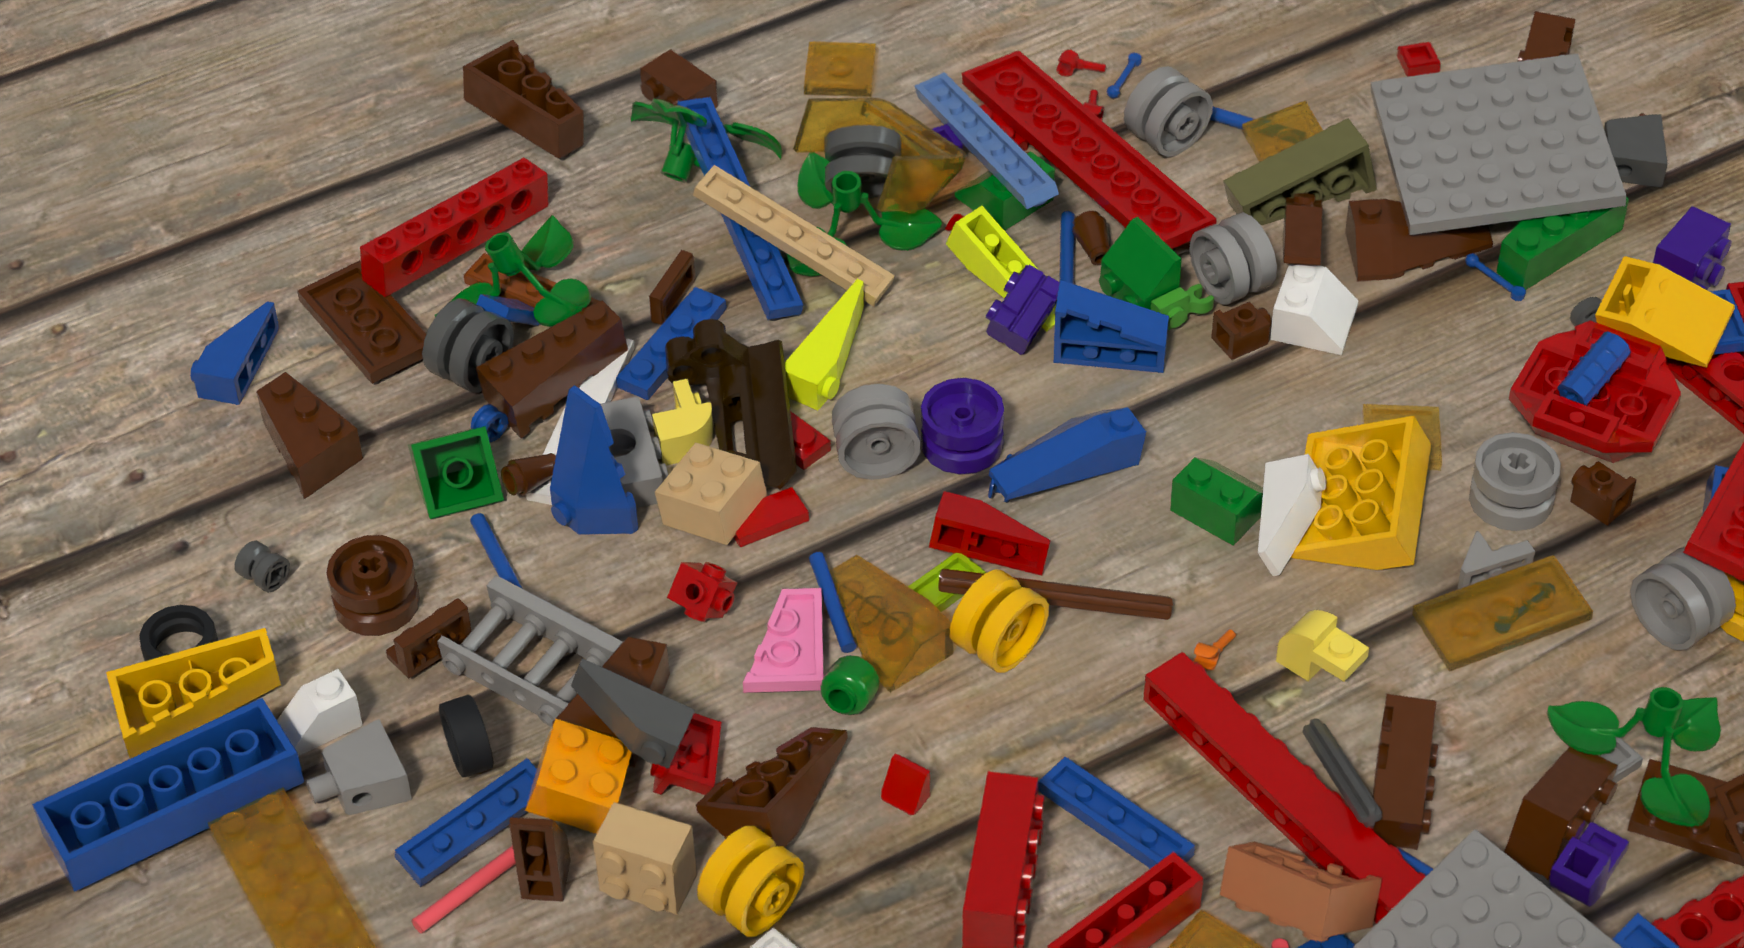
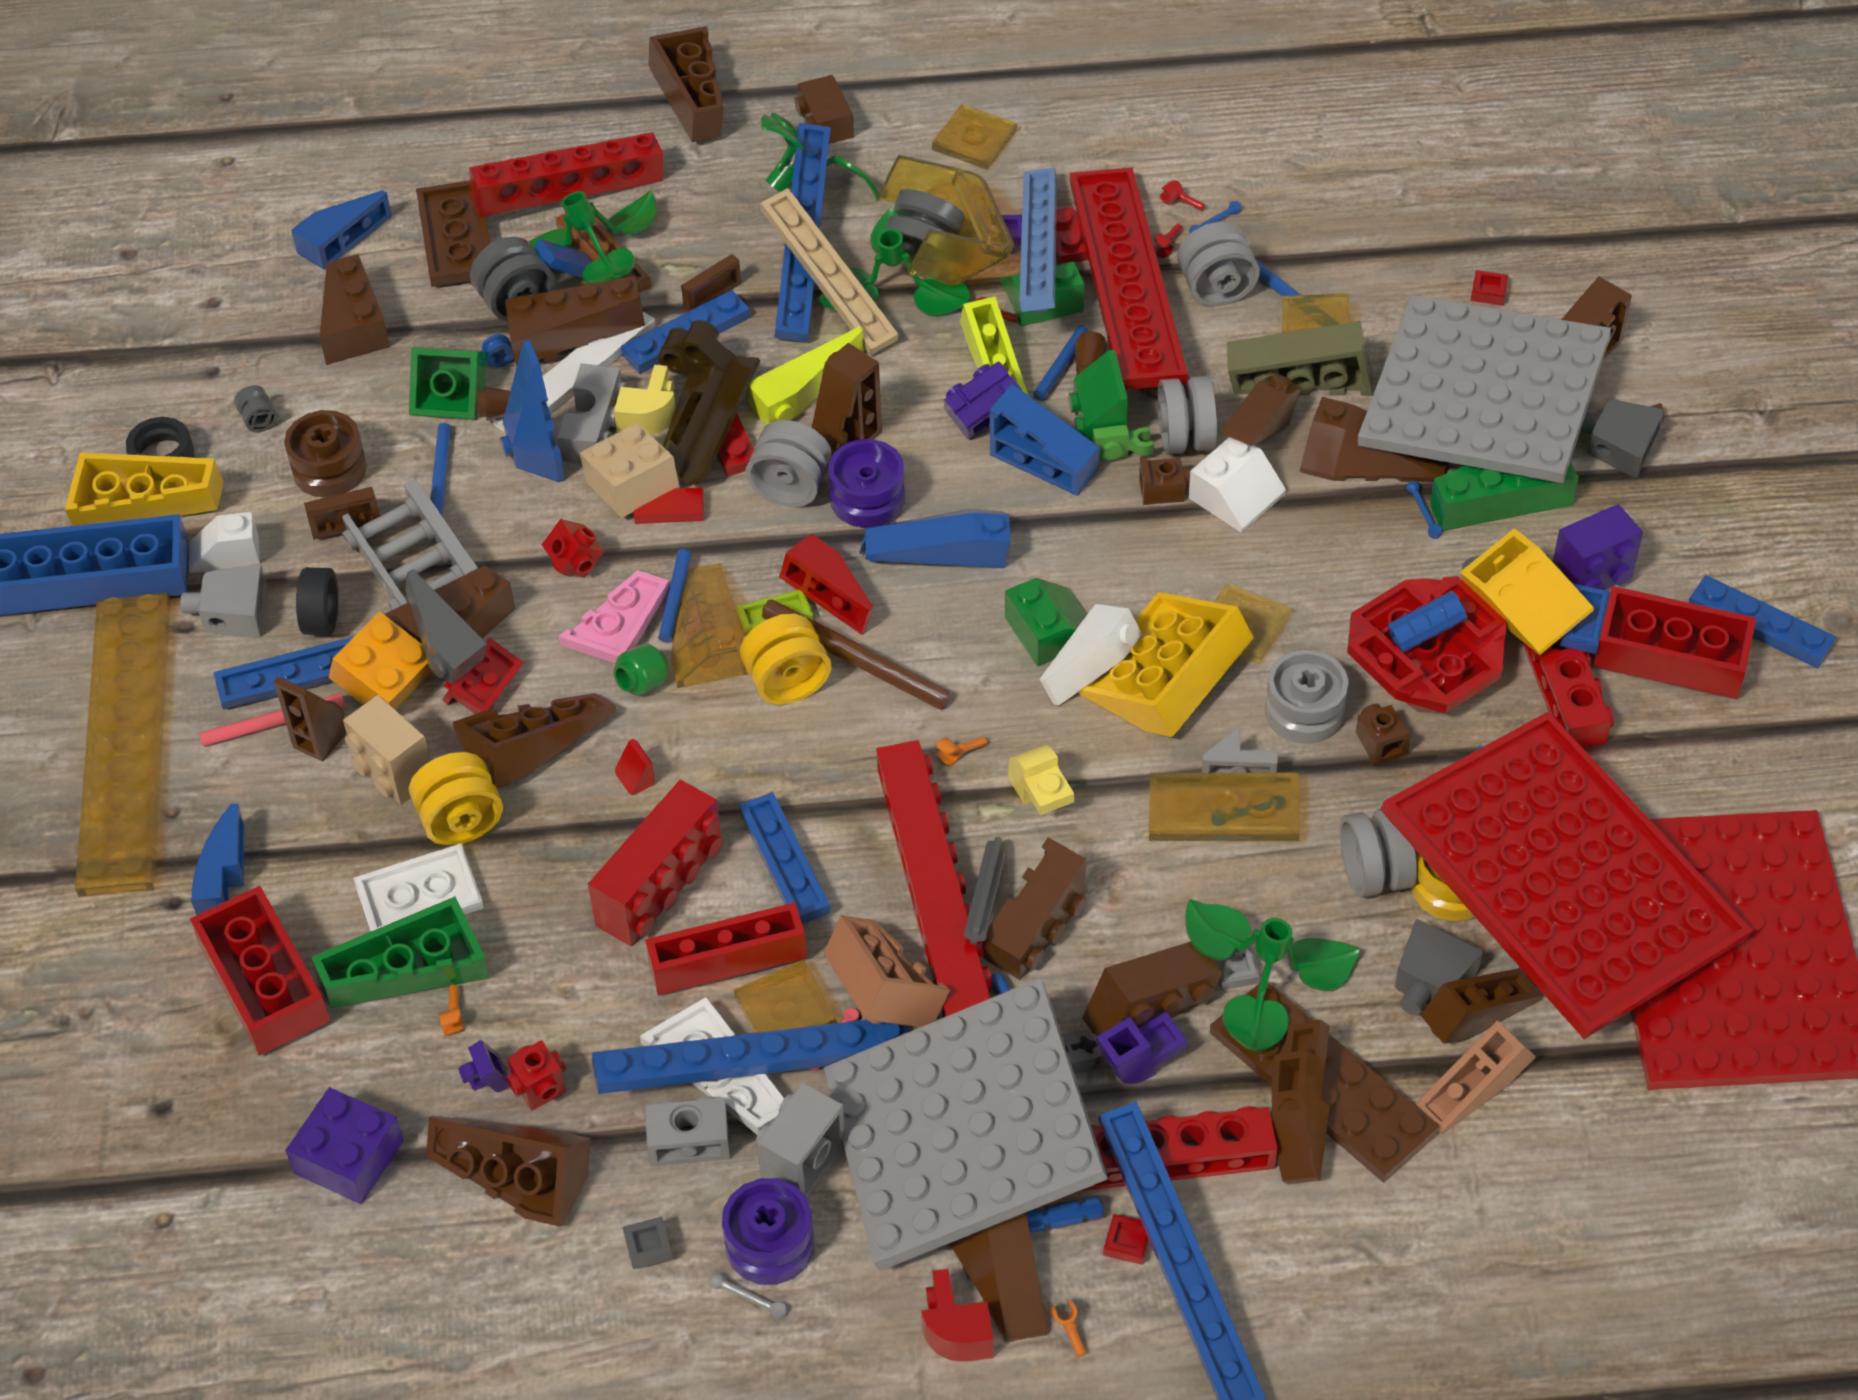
camera: 25 degrees right, 5 degrees up
none -> reddish brown wedge [812,343,882,455]

